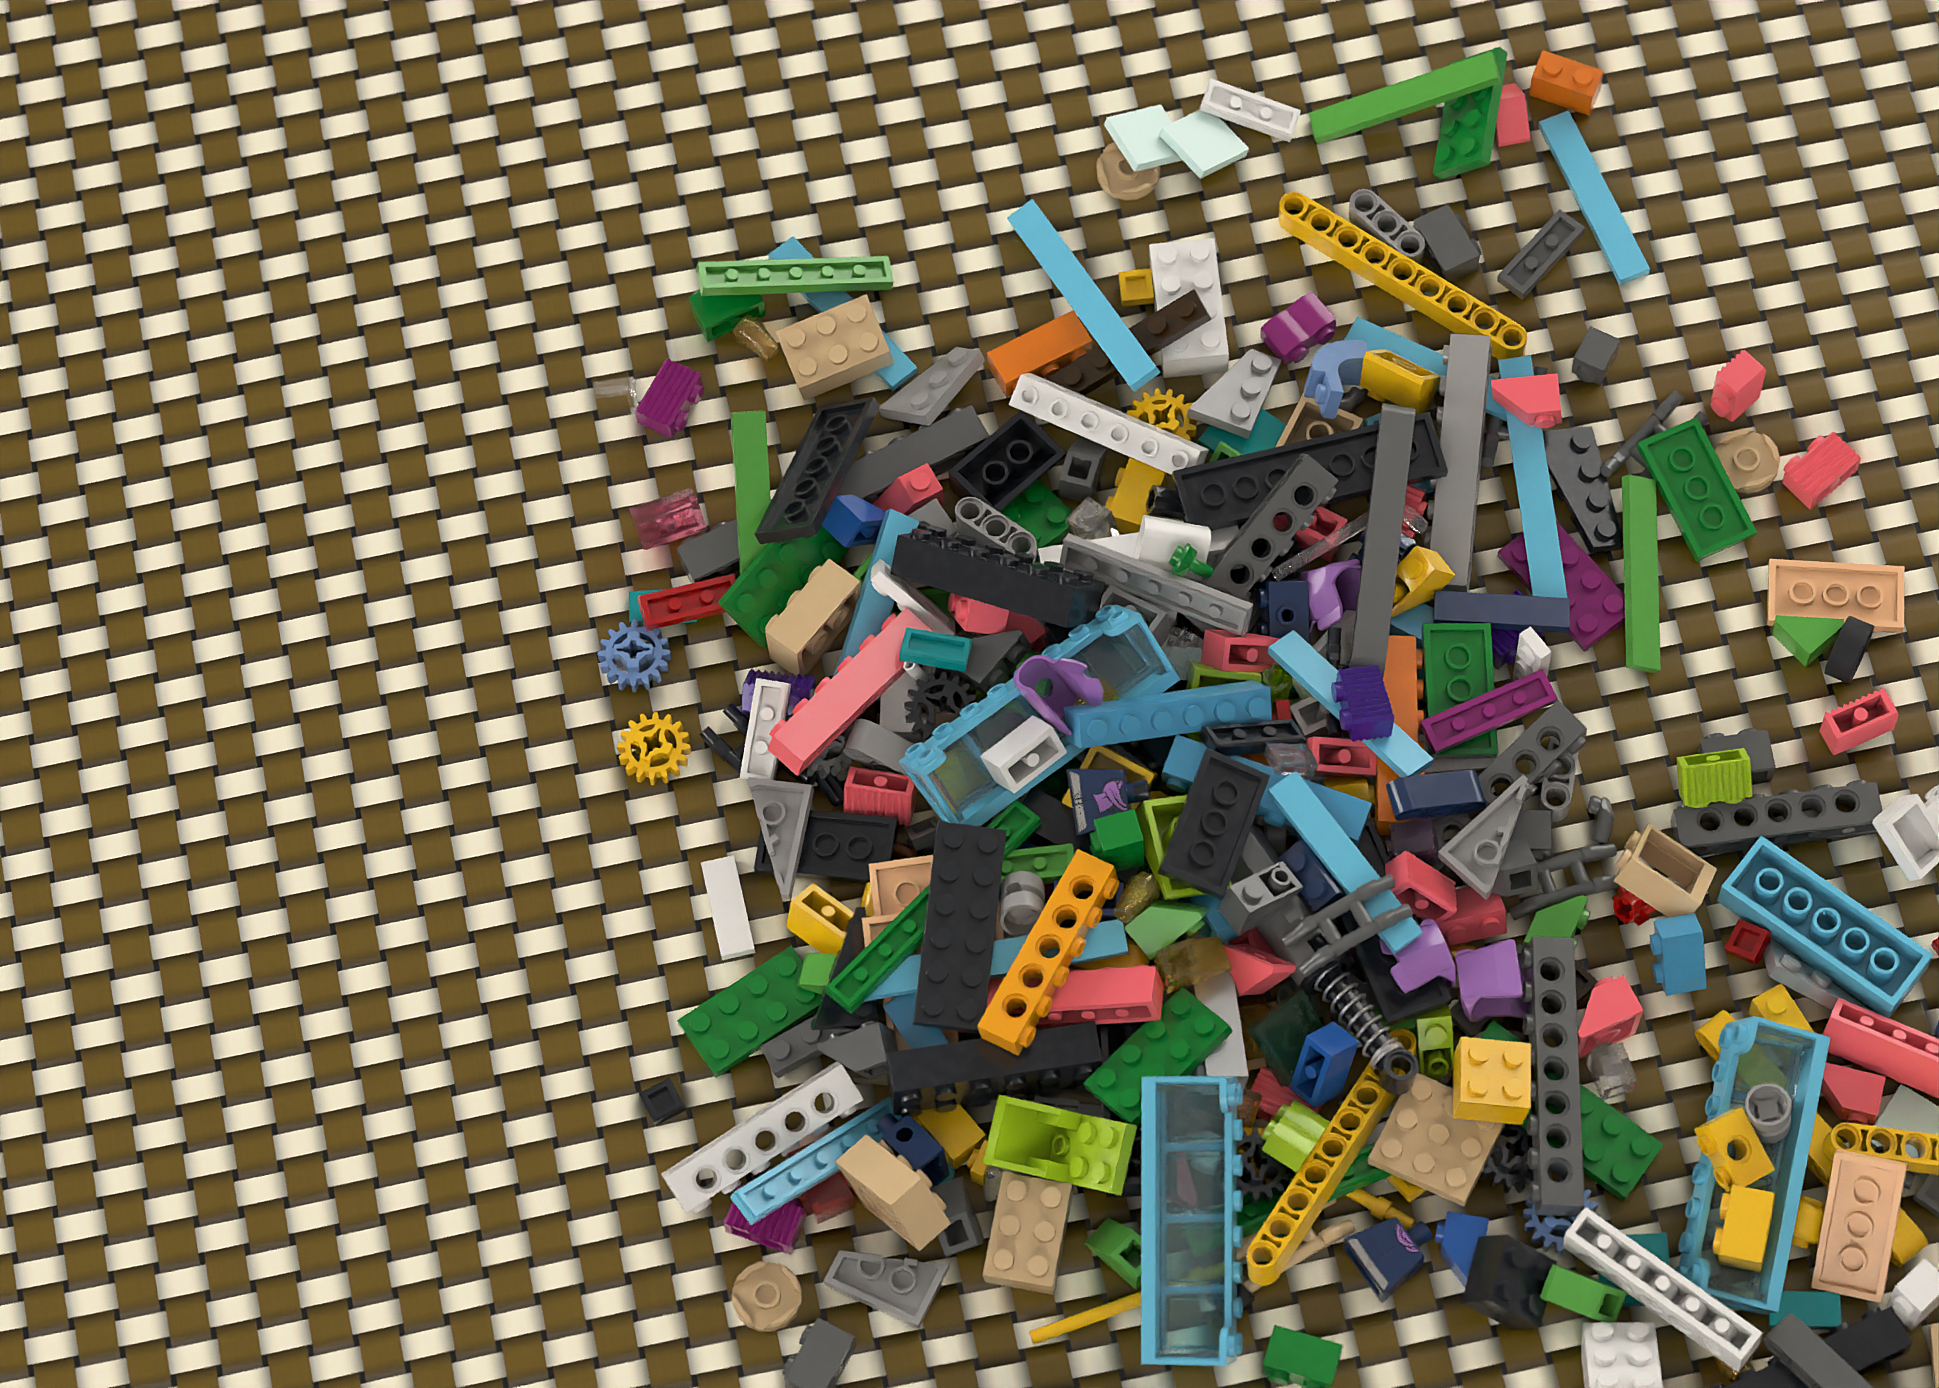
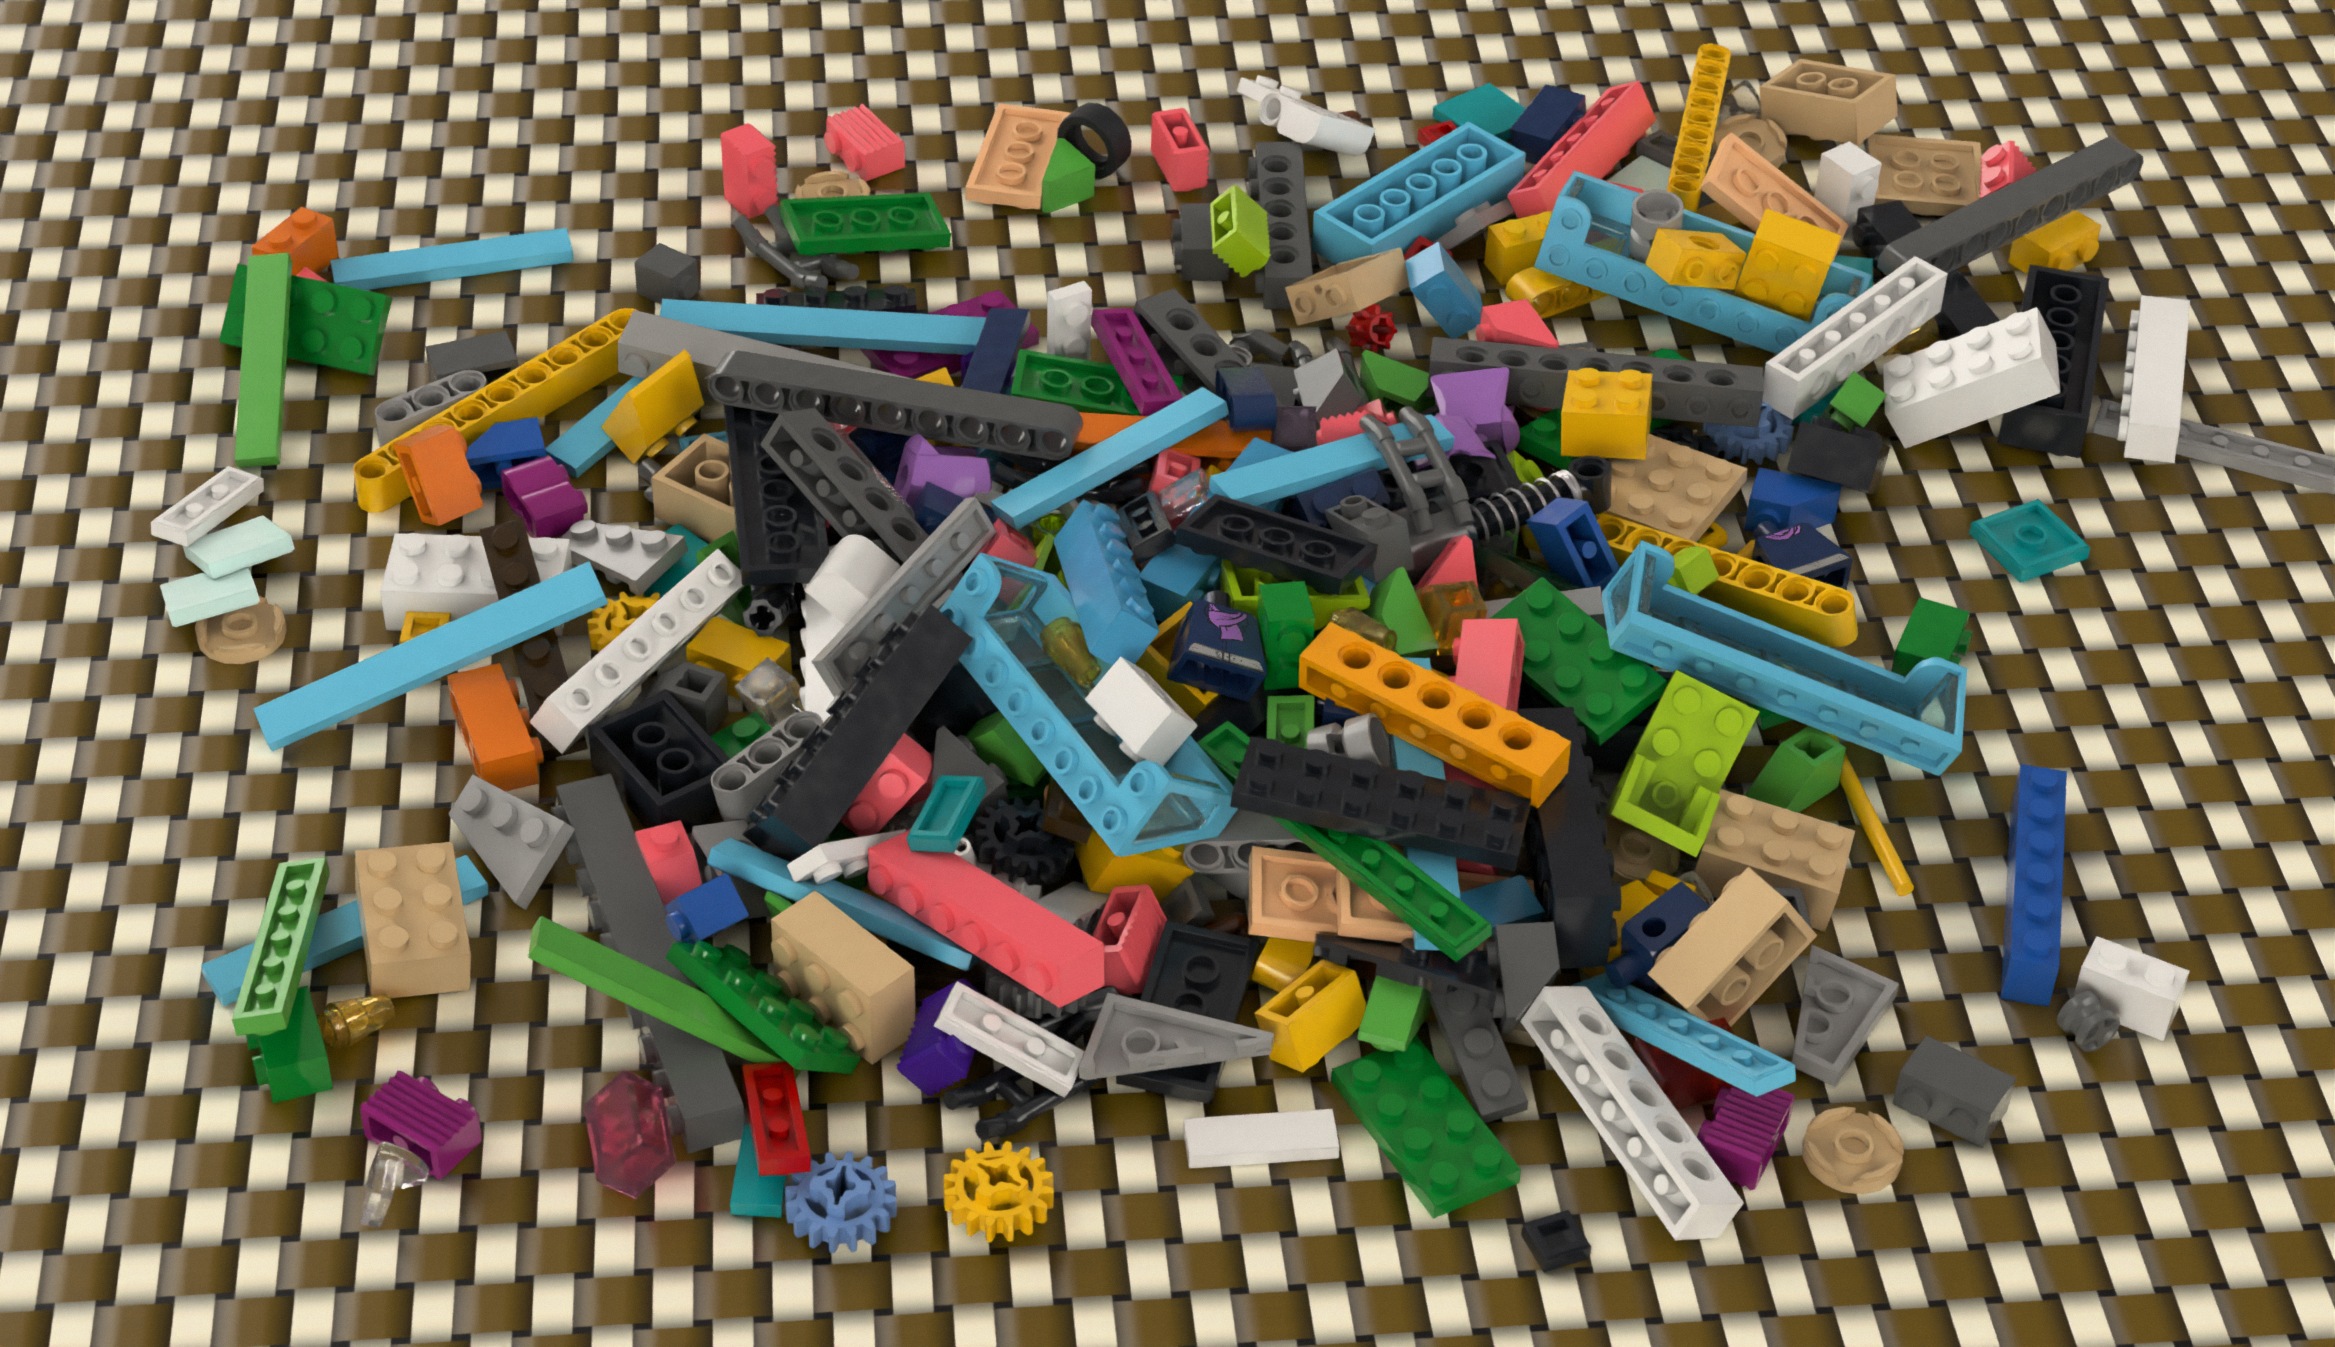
camera: 90 degrees left, 25 degrees down
black plate [754,397,880,544] -> none
medium lavender piece [1013,655,1103,736] -> none
green plate [1168,543,1213,579] -> none
medium blue arch [1304,340,1368,419] -> none
dark purple brick [1331,665,1394,742] -> none
light grey wing [1438,775,1529,900] -> none
coral slope [1491,373,1562,428] -> none
dark grey plate [1497,209,1585,300] -> none
bright green tile [1622,474,1661,673] -> none
none -> orange brick [393,425,484,526]
none -> blue slope [465,417,546,490]

